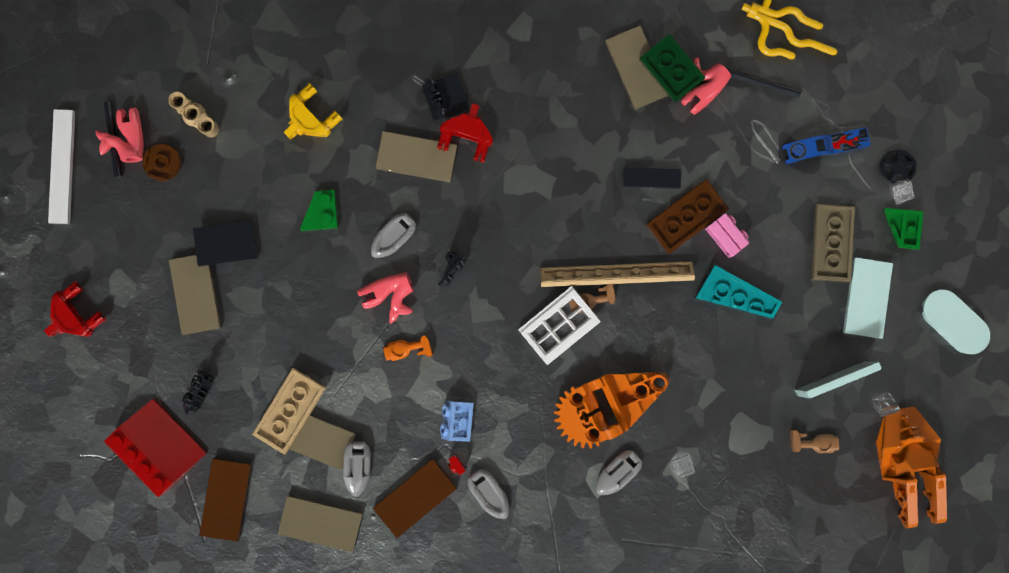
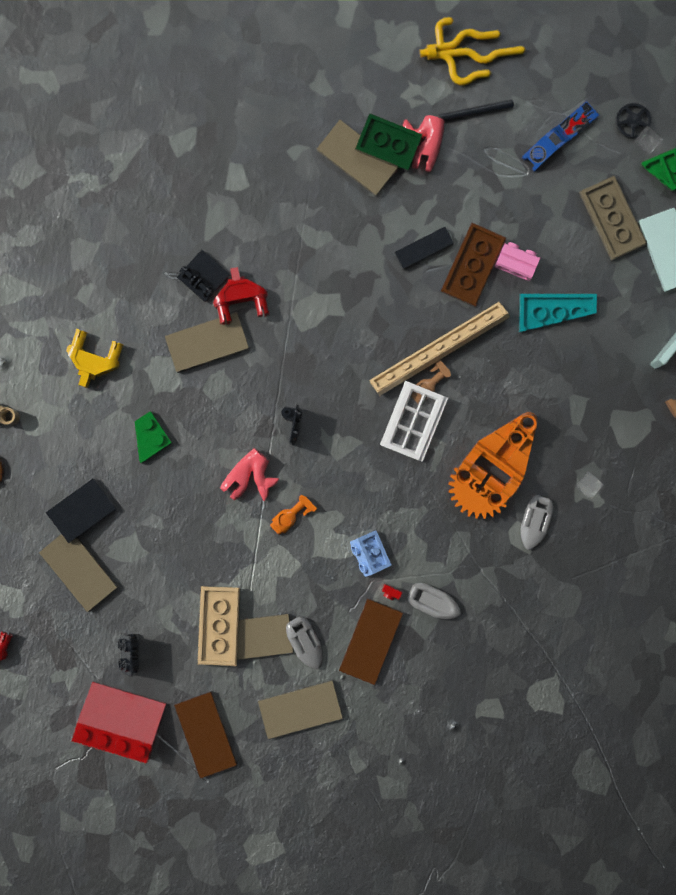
camera: 20 degrees left, 0 degrees up
light grey piece [371,213,416,258] -> none

